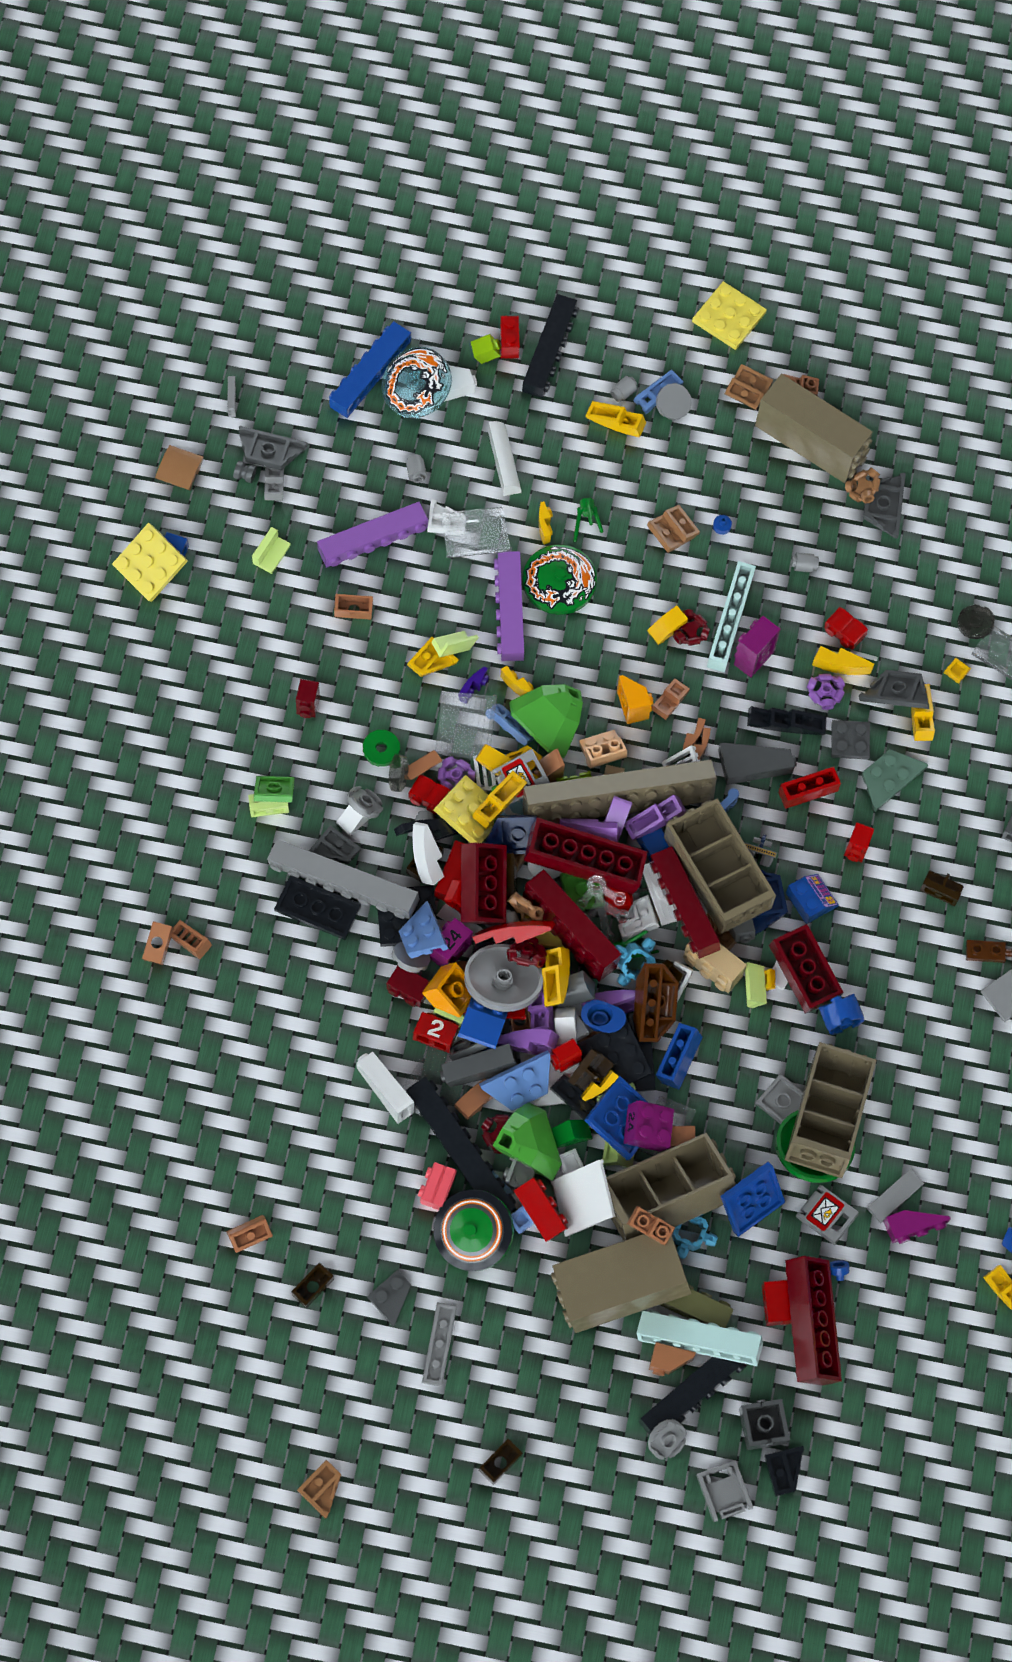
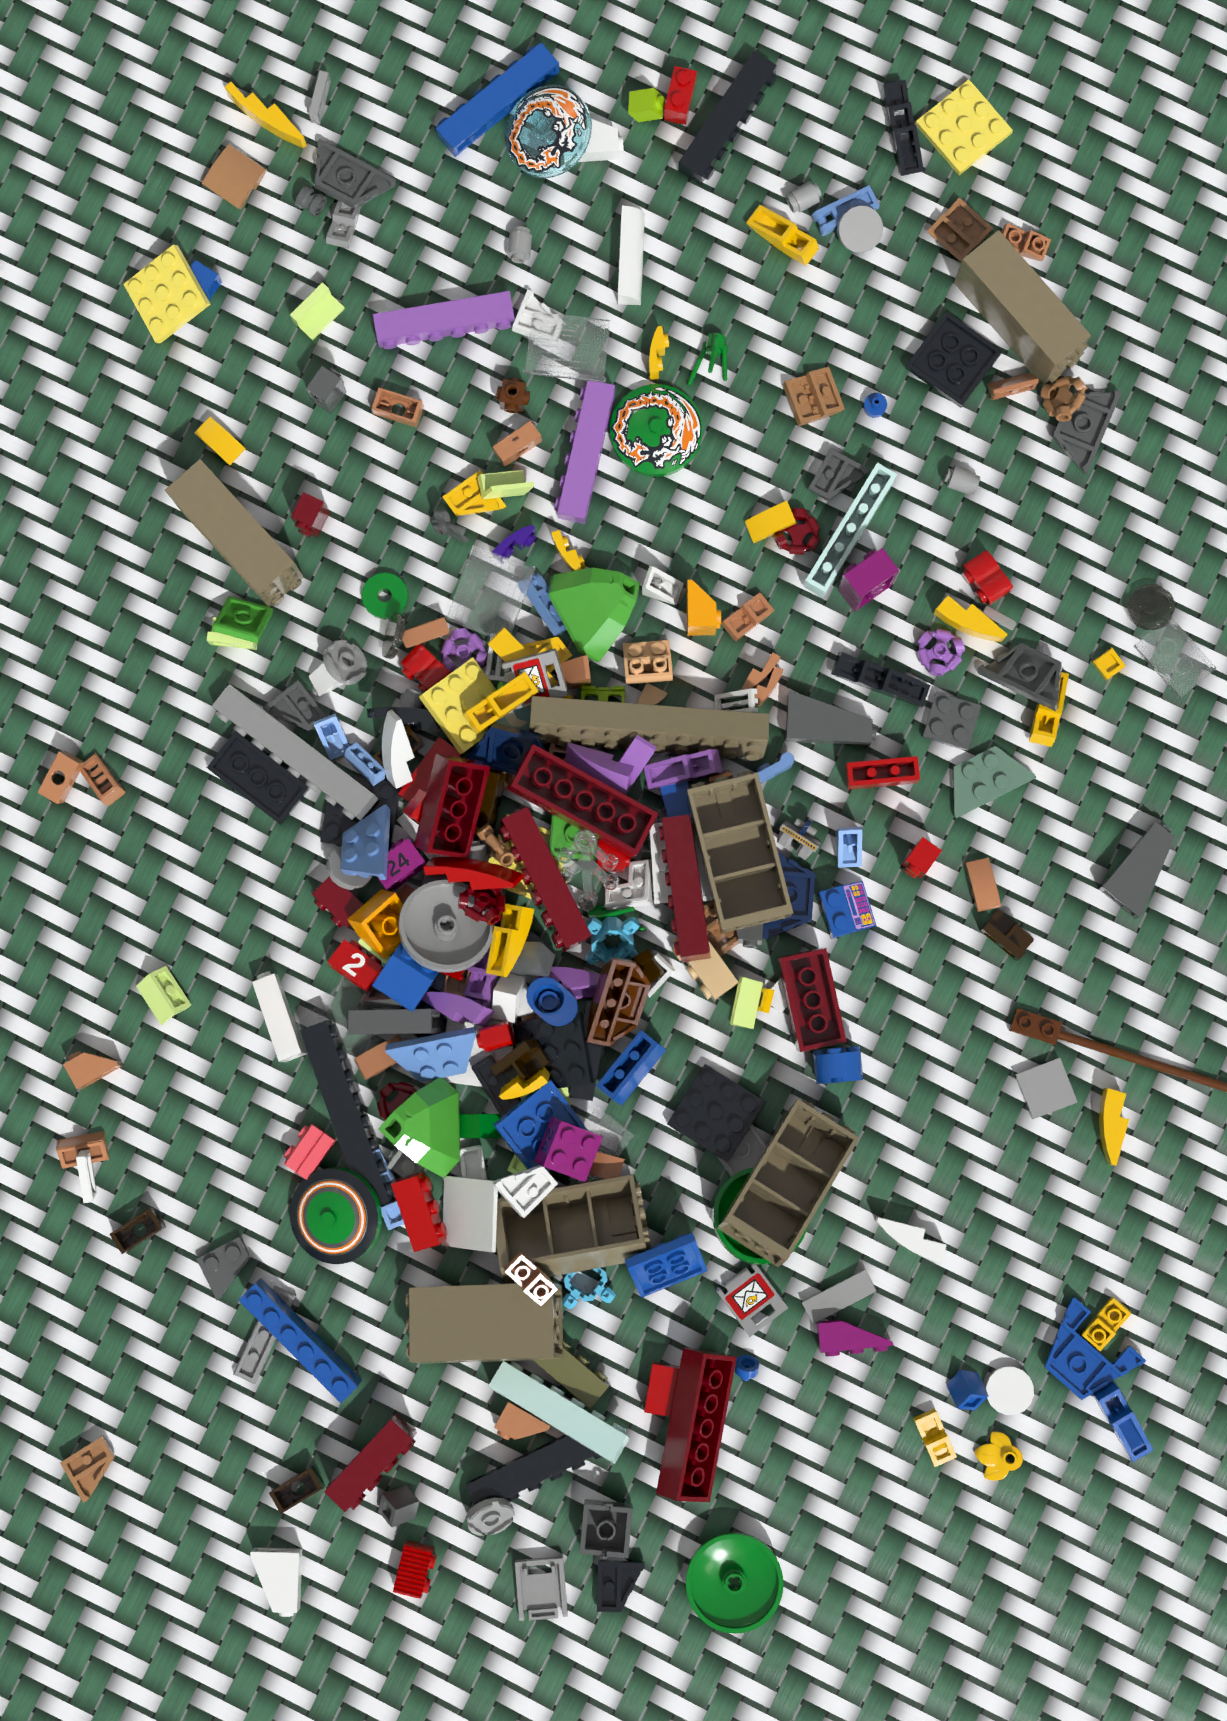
camera: 25 degrees right, 15 degrees up
none -> nougat slope [63,1051,123,1089]
none -> white tile [76,1149,97,1203]
none -> yellowish green panel [136,966,191,1025]
none -> dark tan container [164,459,304,607]
none -> yellow slope [194,416,245,466]
none -> yellow slope [224,82,307,149]
none -> blue brick [239,1278,362,1403]
none -> white slope [250,1547,302,1617]
none -> dark grey brick [306,366,346,414]
none -> light blue slope [313,714,350,760]
none -> dark red brick [324,1413,417,1512]
none -> light blue piece [344,742,385,786]
none -> dark grey panel [378,1485,420,1528]
none -> red brick [393,1540,437,1599]
none -> dark grey plate [432,510,469,542]
none -> white wing [492,1165,558,1218]
none -> nougat piece [493,420,542,468]
none -> reddish brown brick [496,378,530,413]
none -> white slope [642,566,684,605]
none -> black plate [667,1064,766,1163]
none -> green dish [686,1532,784,1634]
none -> dark grey wing [808,449,870,501]
none -> light blue slope [835,827,862,868]
none -> white slope [875,1216,946,1264]
none -> black slope [882,80,924,176]
none -> black plate [905,311,1003,408]
none -> nougat slope [965,858,1001,912]
none -> nougat slope [987,373,1039,400]

